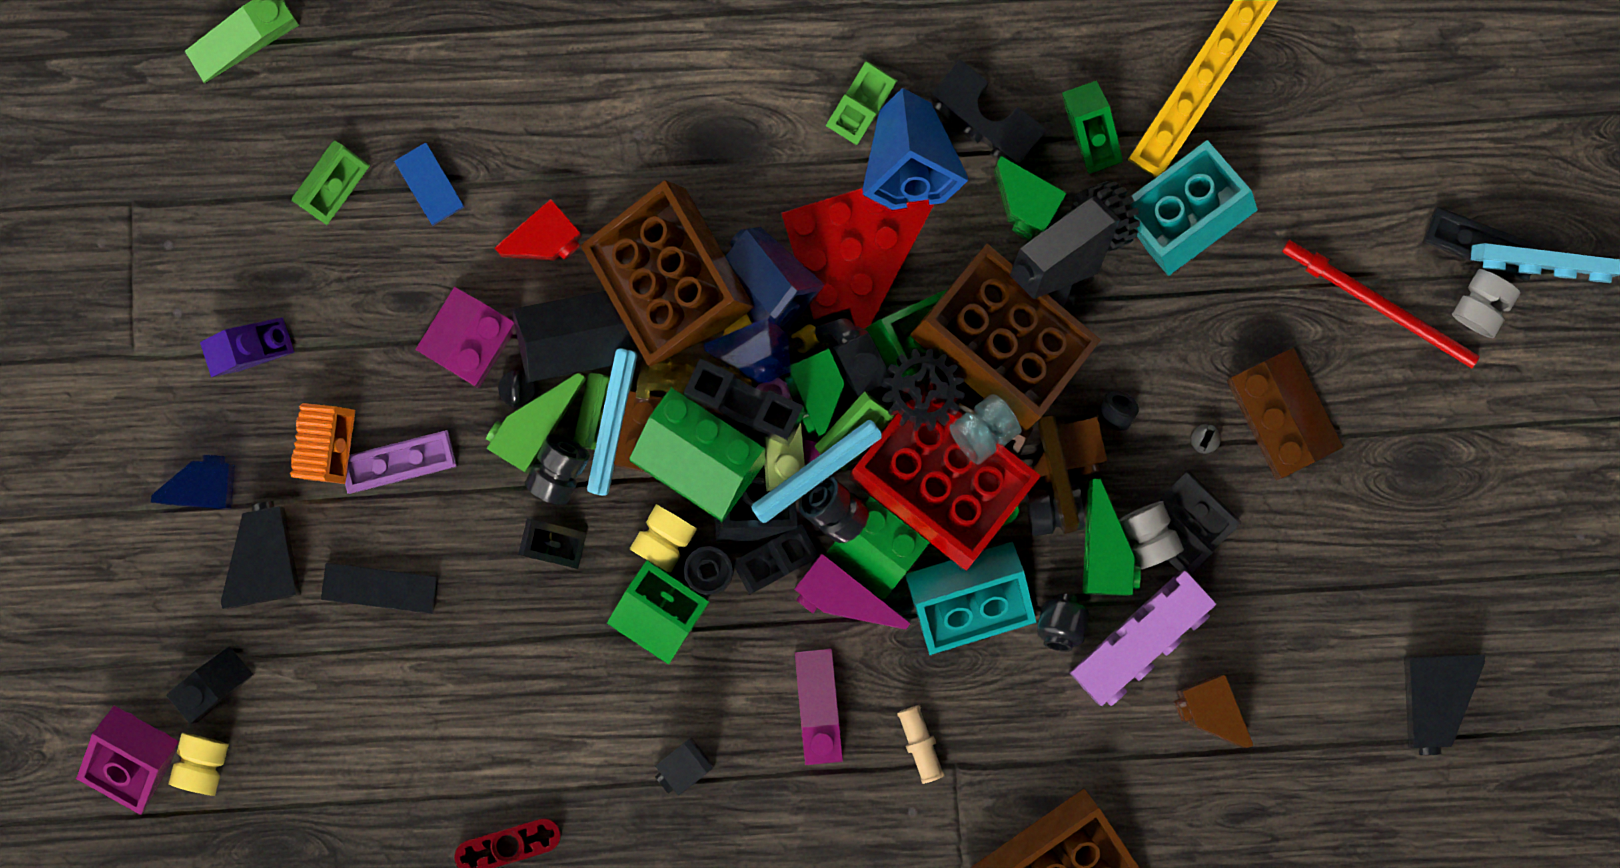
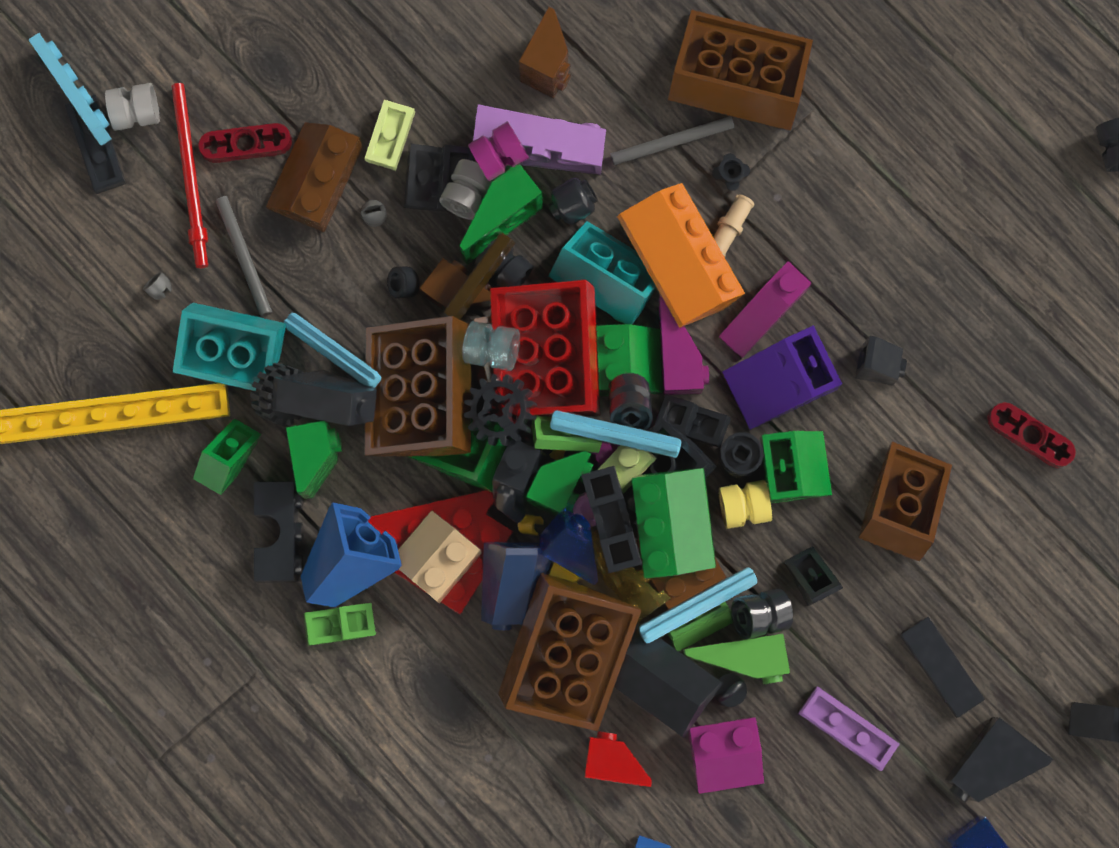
camera: 130 degrees left, 5 degrees down
orange brick [290,403,355,484] -> none
none -> dark grey hinge [143,271,172,300]
none -> dark red beam [199,123,292,163]
none -> dark grey bar [215,196,272,317]
none -> medium azure axle [284,313,381,388]
none -> yellowish green plate [365,100,415,171]
none -> tan slope [398,511,482,604]
none -> magenta wheel [468,121,529,181]
none -> dark grey bar [610,116,734,165]
none -> orange slope [617,183,745,328]
none -> black plate [712,153,750,191]
none -> dark purple slope [722,325,842,430]
none -> reddish brown slope [859,442,952,562]

